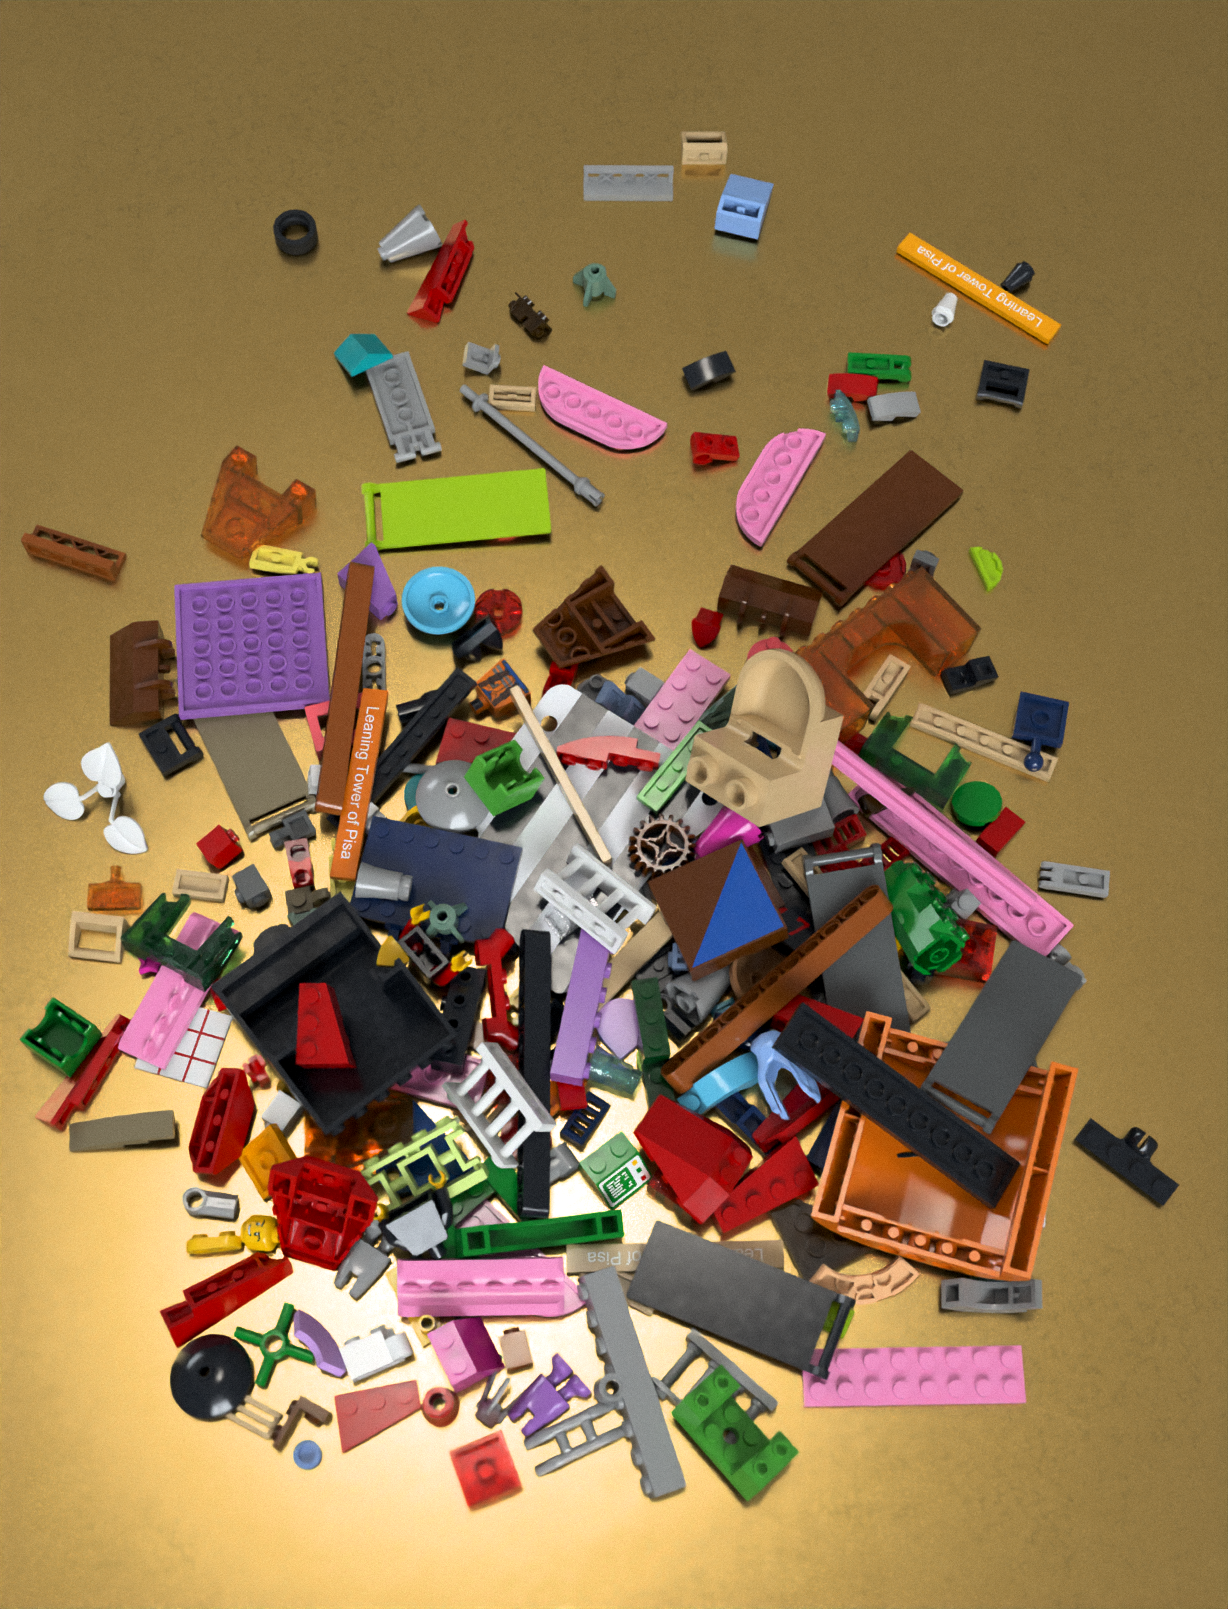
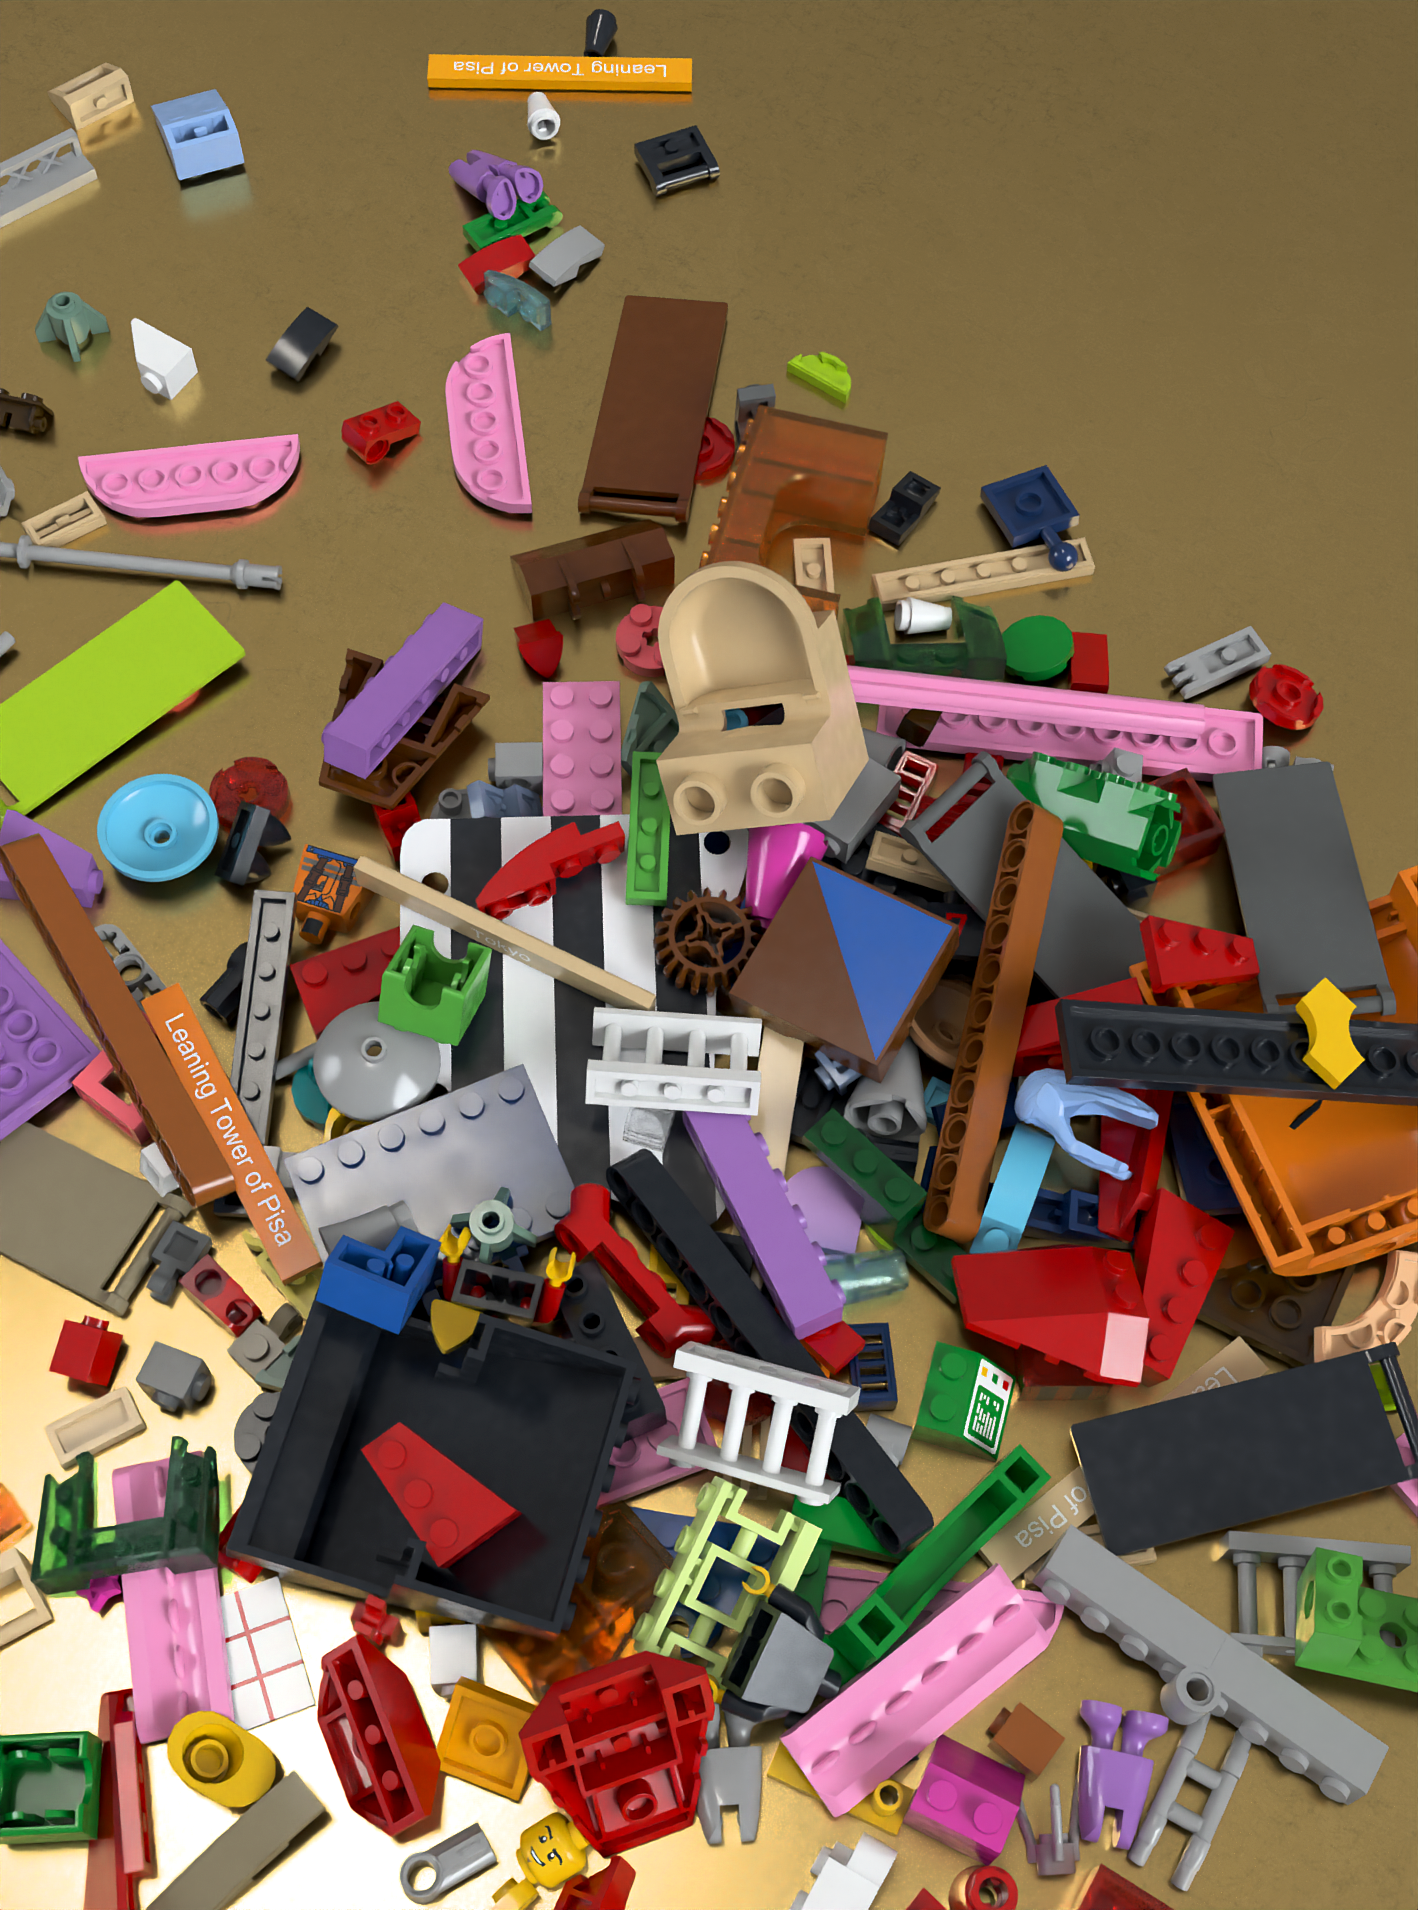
camera: 35 degrees left, 5 degrees down
none -> white slope [131,318,198,400]
none -> yellow piece [167,1711,275,1807]
none -> blue brick [316,1226,442,1335]
none -> medium lavender brick [321,602,483,779]
none -> medium lavender piece [449,150,543,220]
none -> white cone [894,597,952,635]
none -> red wing [1139,915,1260,994]
none -> red tile [1249,664,1324,730]
none -> yellow tile [1295,977,1365,1090]

